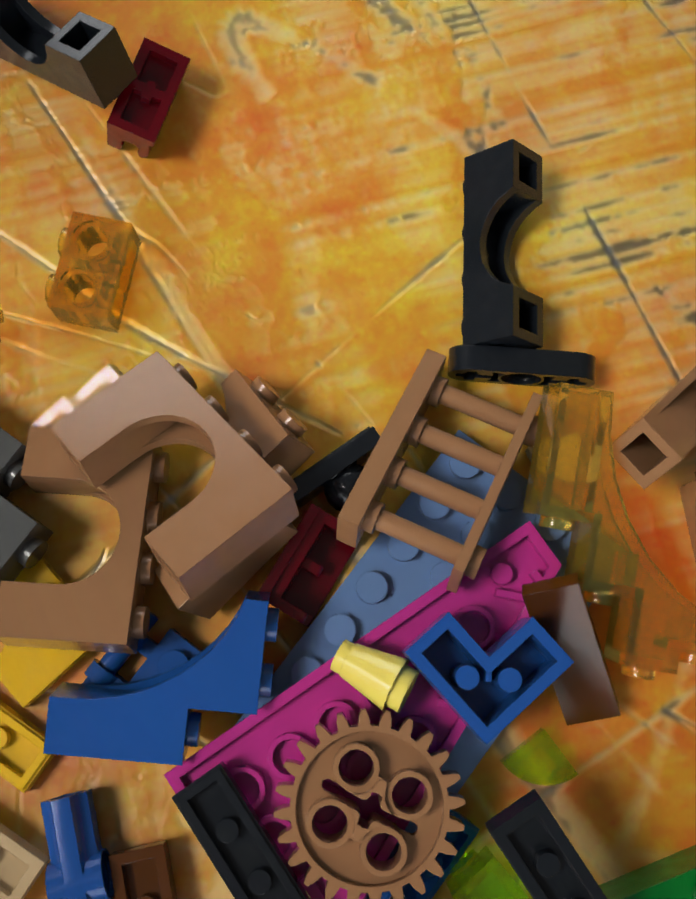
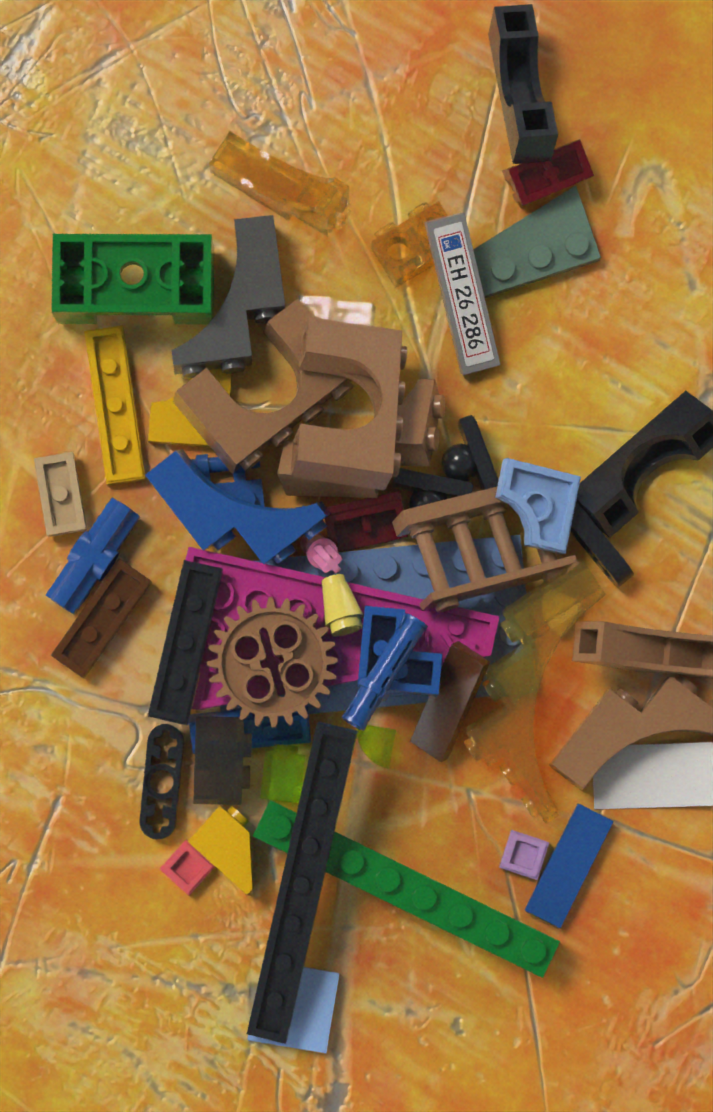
camera: 45 degrees right, 5 degrees up
none -> bright pink axle [300,533,342,574]
none -> blue pin [341,613,428,731]
none -> tile [424,212,500,375]
none -> black tile [441,415,499,490]
none -> sand green wing [473,186,601,298]
none -> light blue tile [495,458,581,554]

